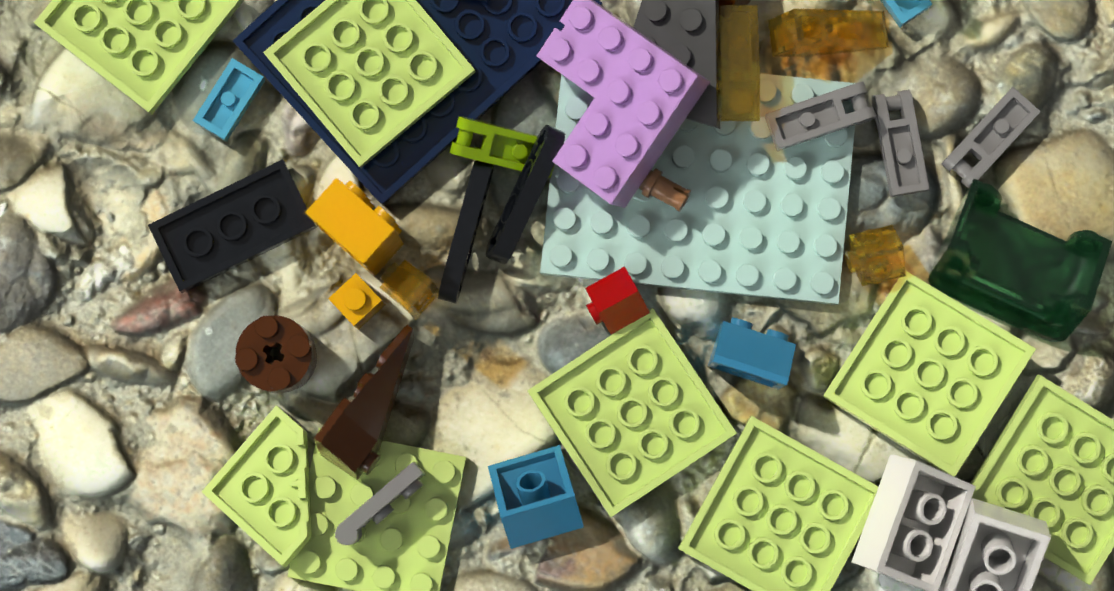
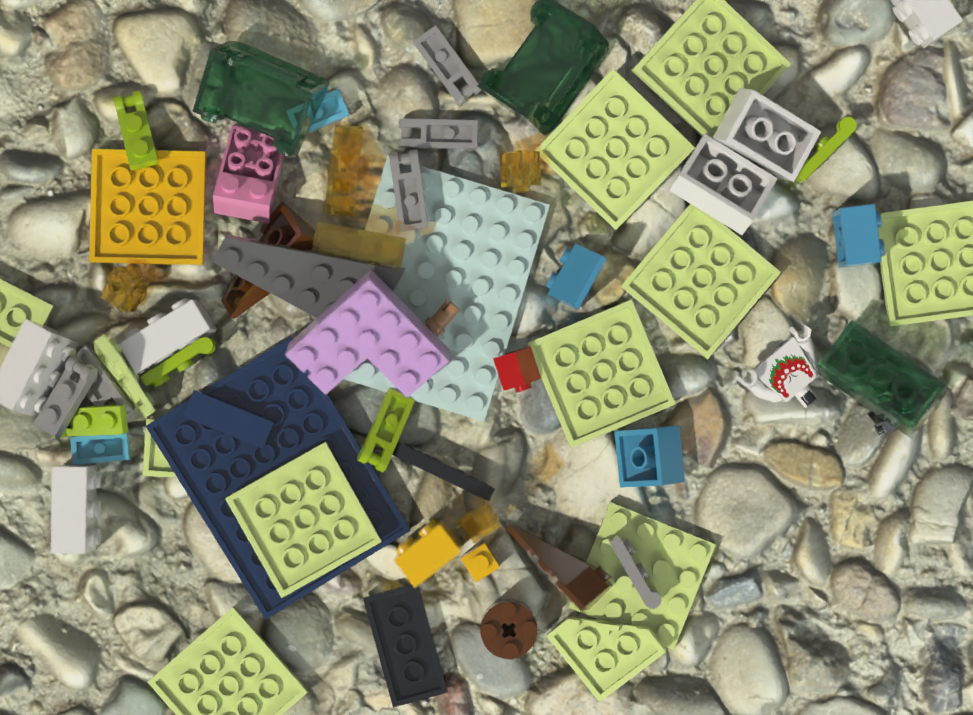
camera: 80 degrees left, 5 degrees up
medium azure plate [193,58,266,142] -> none
black beam [486,125,565,265] -> none

